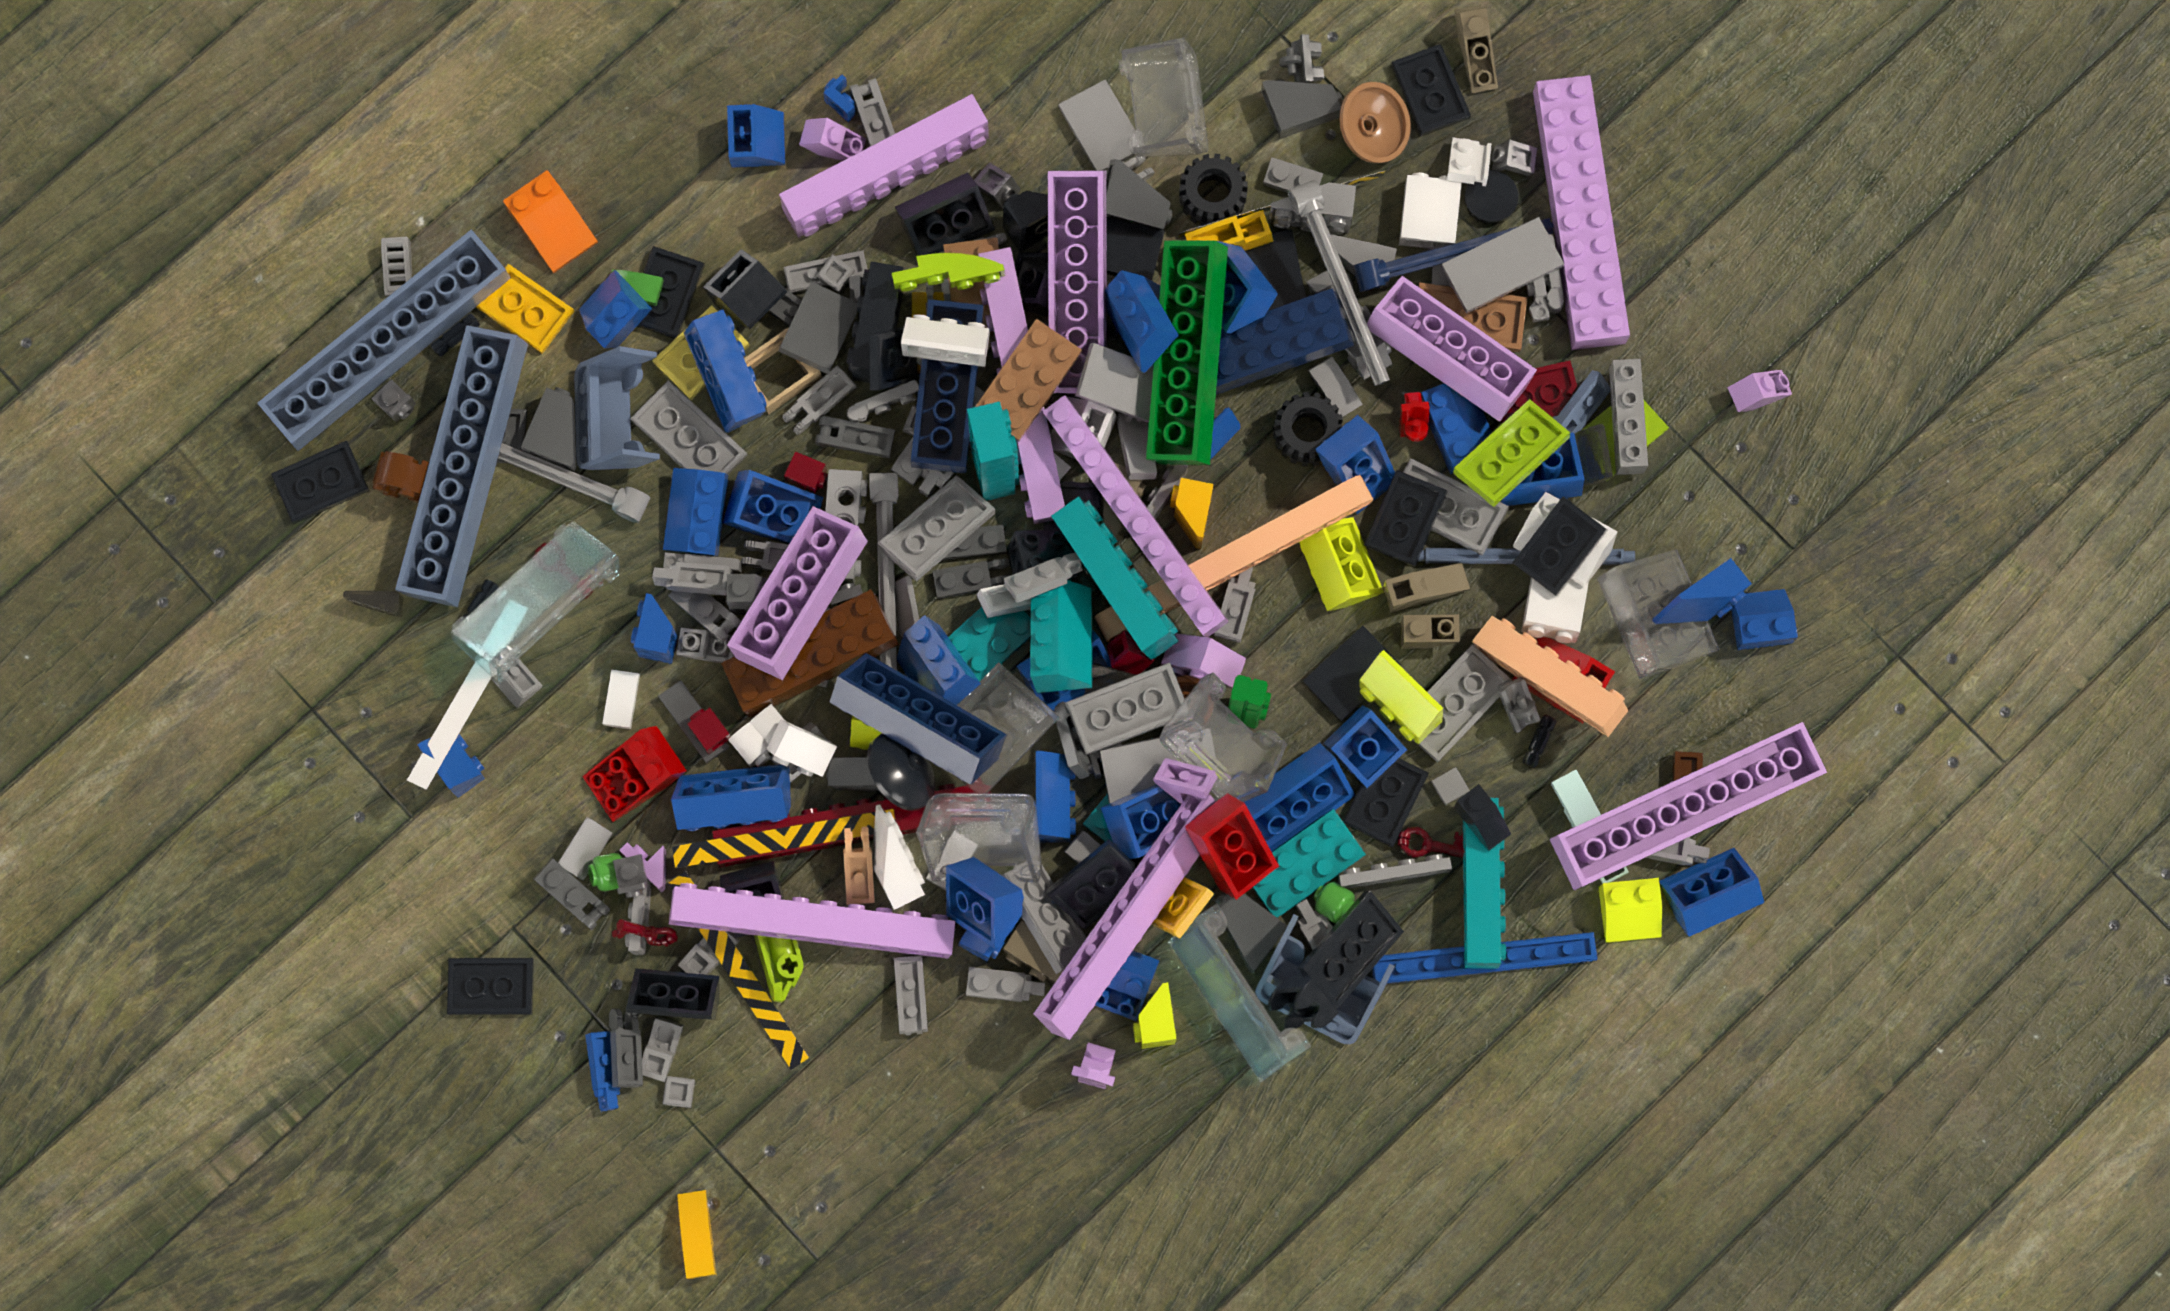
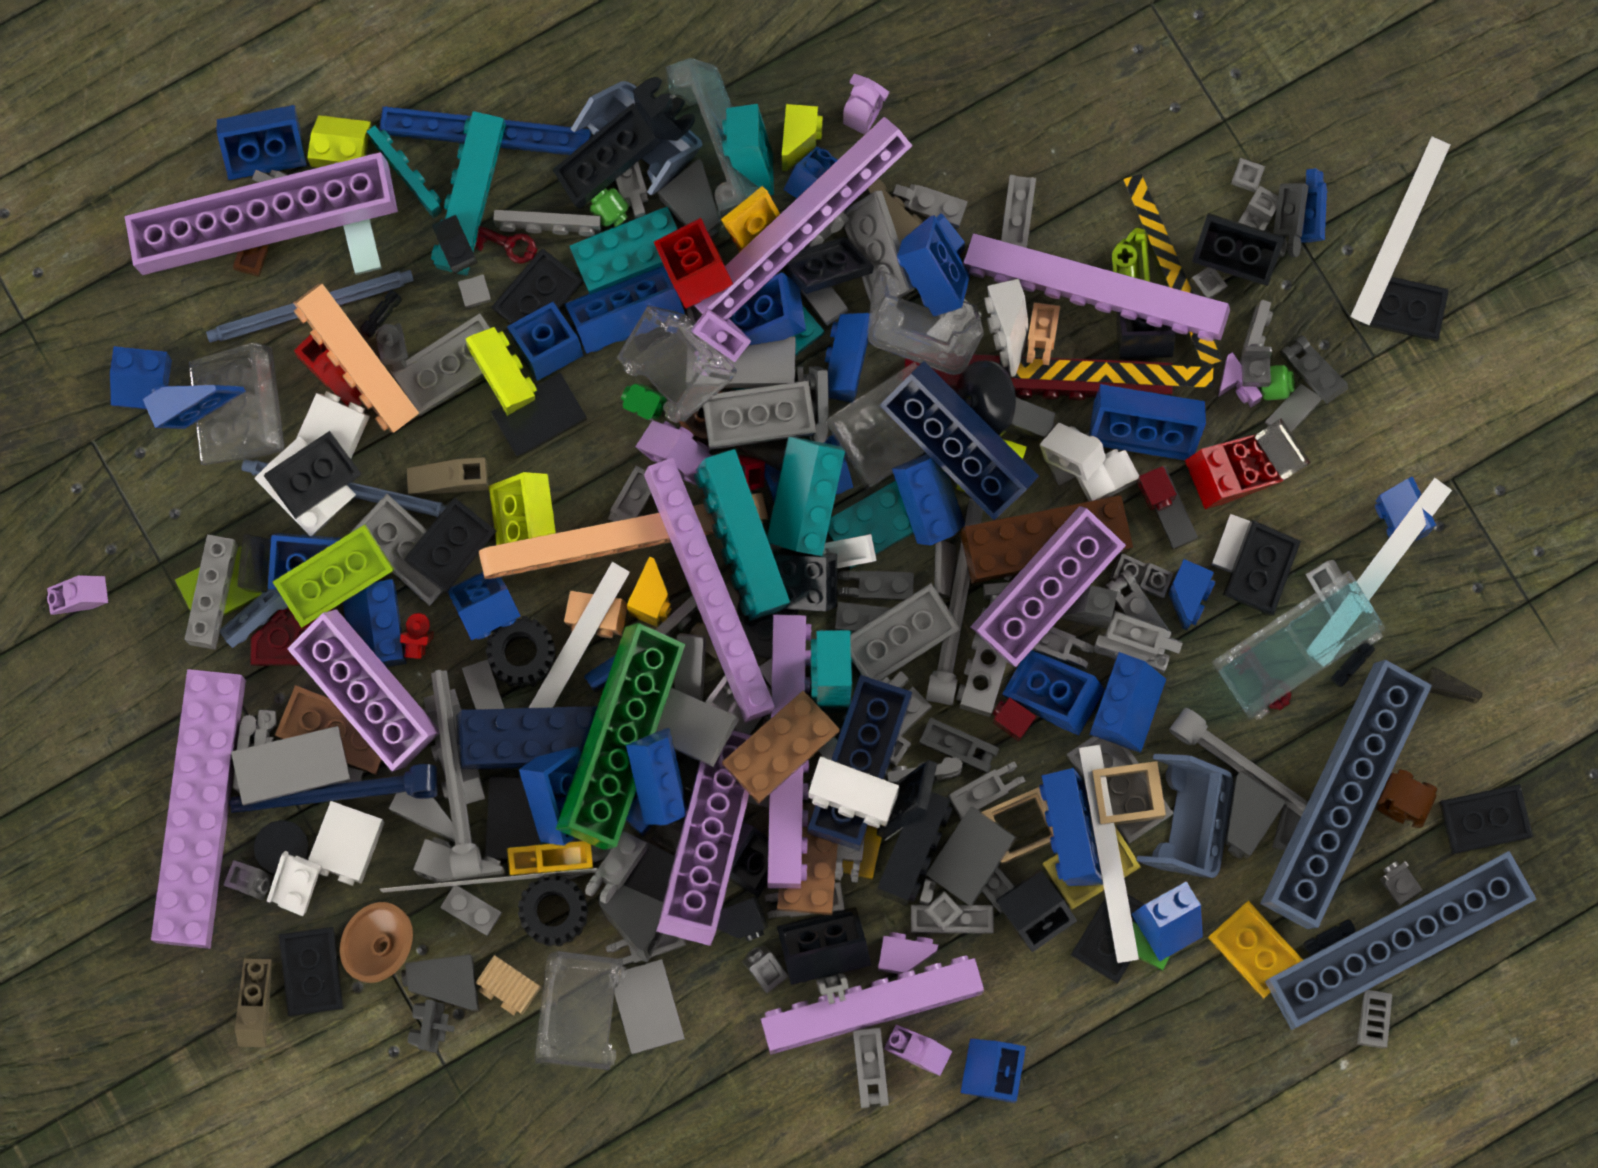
camera: 165 degrees left, 0 degrees up
orange slope [503,170,598,273] -> none
dark red piece [612,919,678,947] -> none
yellow slope [677,1190,717,1279] -> none
blue bracket [824,75,855,122] -> none
lime slope [892,253,1005,291] -> none
light grey hinge [1004,552,1082,603] -> none
dark tan slope [1401,614,1460,649] -> none
none -> sand blue piece [206,270,414,343]
none -> teal plate [367,125,442,218]
none -> tan brick [475,955,541,1016]
none -> white sticker [529,562,630,708]
none -> light nougat brick [564,591,627,638]
none -> light grey hinge [585,832,648,904]
none -> teal slope [722,104,774,195]
none -> light grey hinge [816,973,849,1004]
none -> lavender slope [878,932,938,974]
none -> white sticker [1079,745,1139,963]
none -> tan window [1092,761,1166,825]
none -> black tile [1223,520,1301,616]
none -> clear smoke slope [1254,418,1311,480]
none -> white sticker [1350,137,1450,325]

